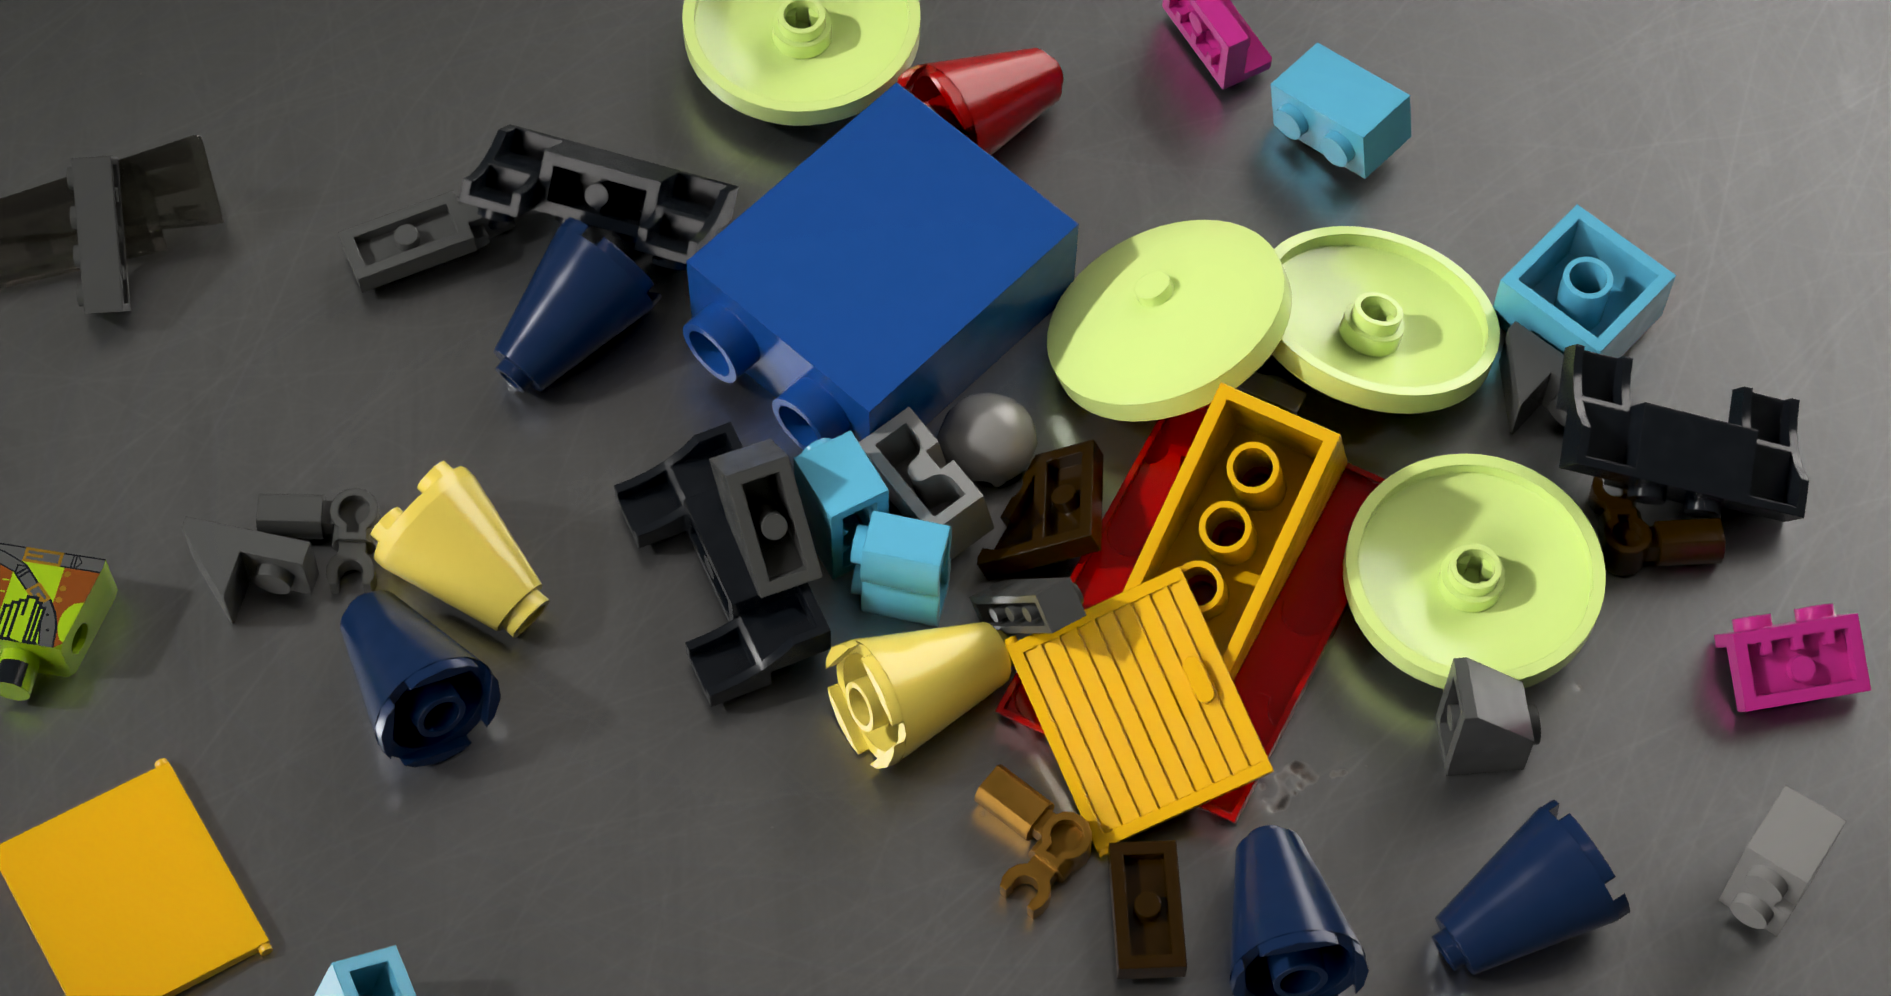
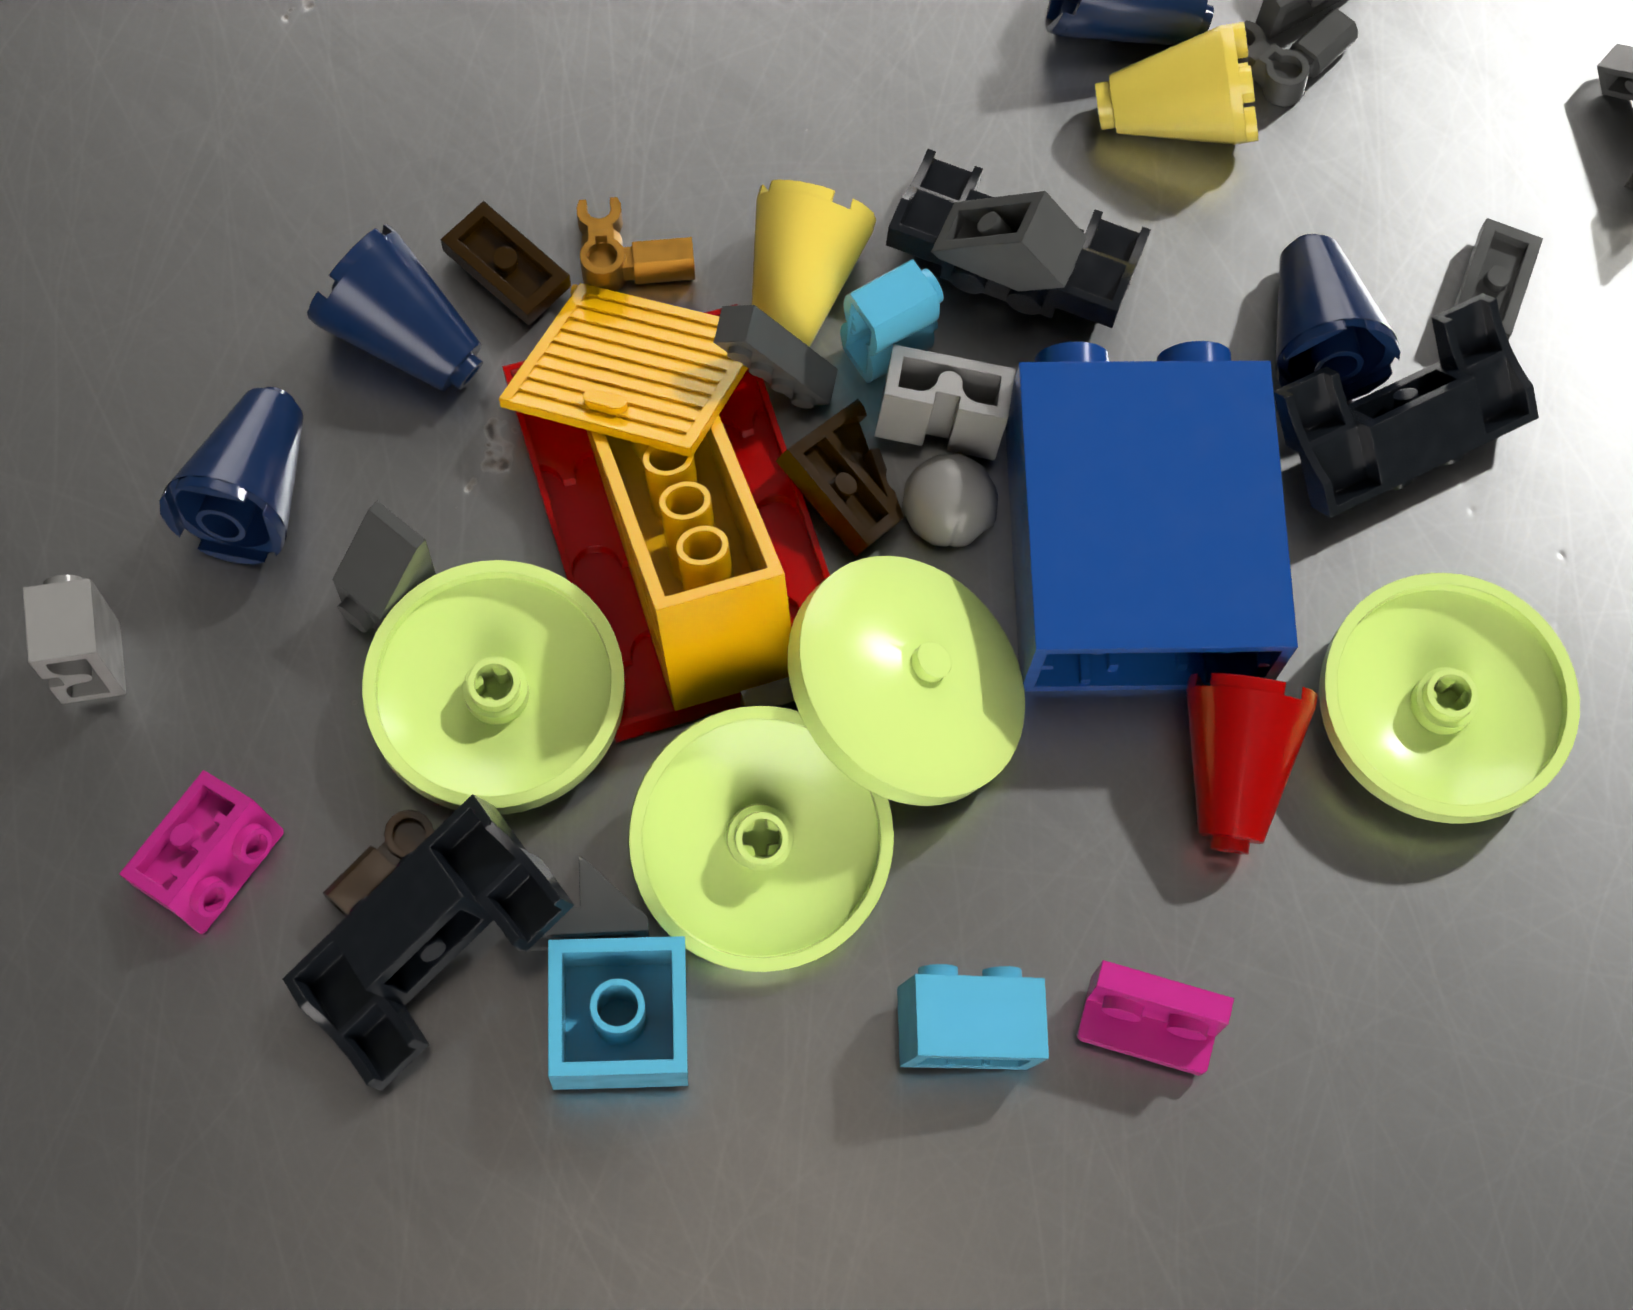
camera: 130 degrees right, 10 degrees up
medium azure brick [793,430,889,579] -> none

